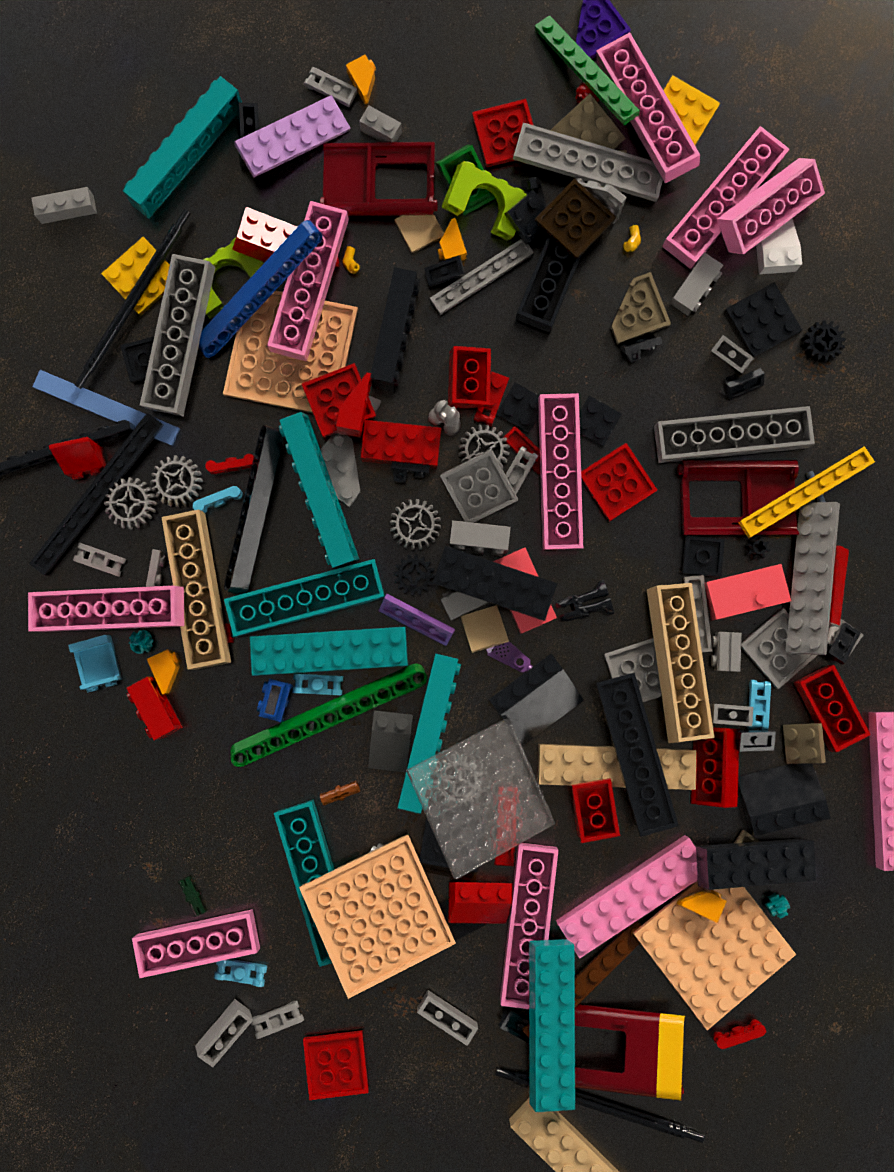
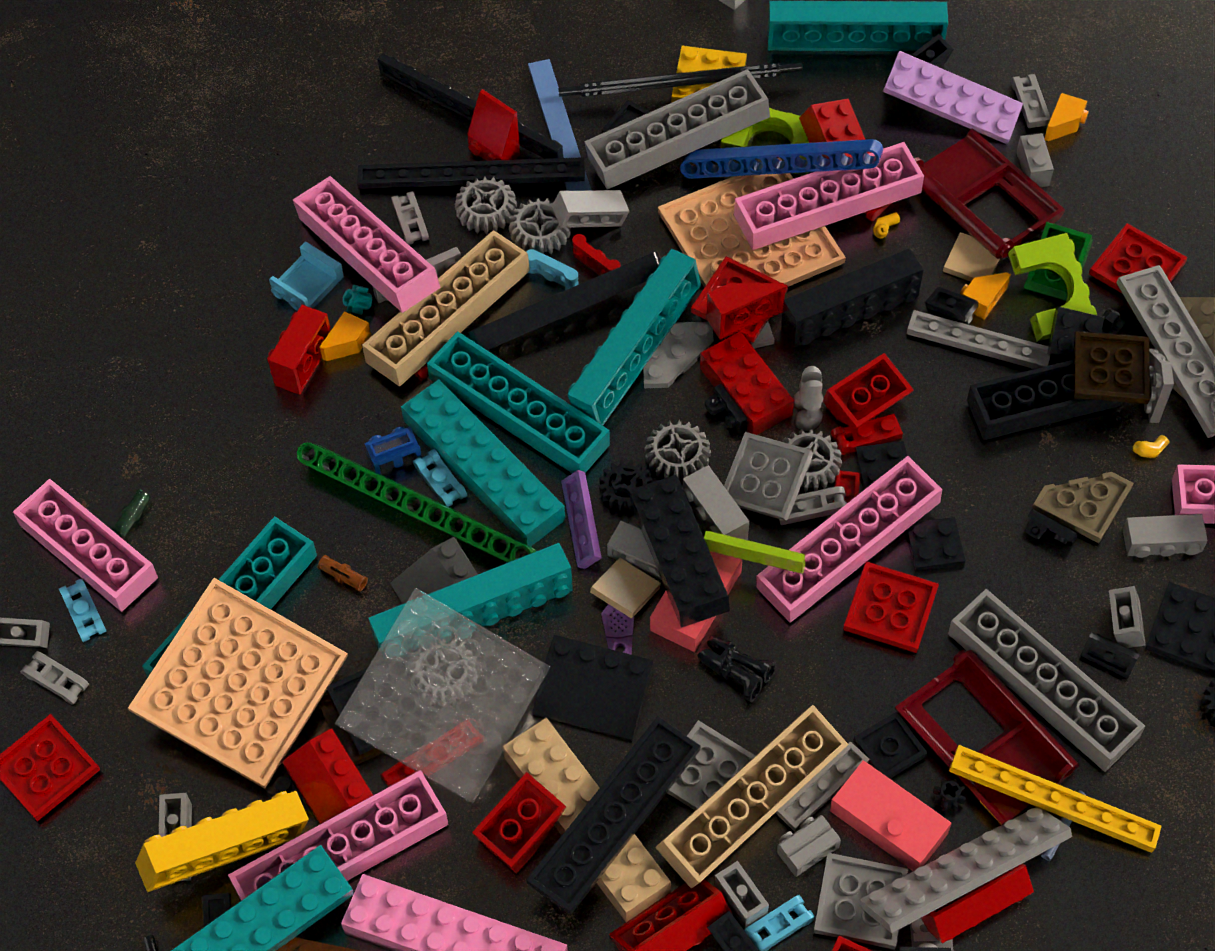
camera: 60 degrees right, 25 degrees down
none -> yellow brick [135,791,309,892]
none -> light grey brick [552,190,630,228]
none -> lime tile [704,531,805,574]

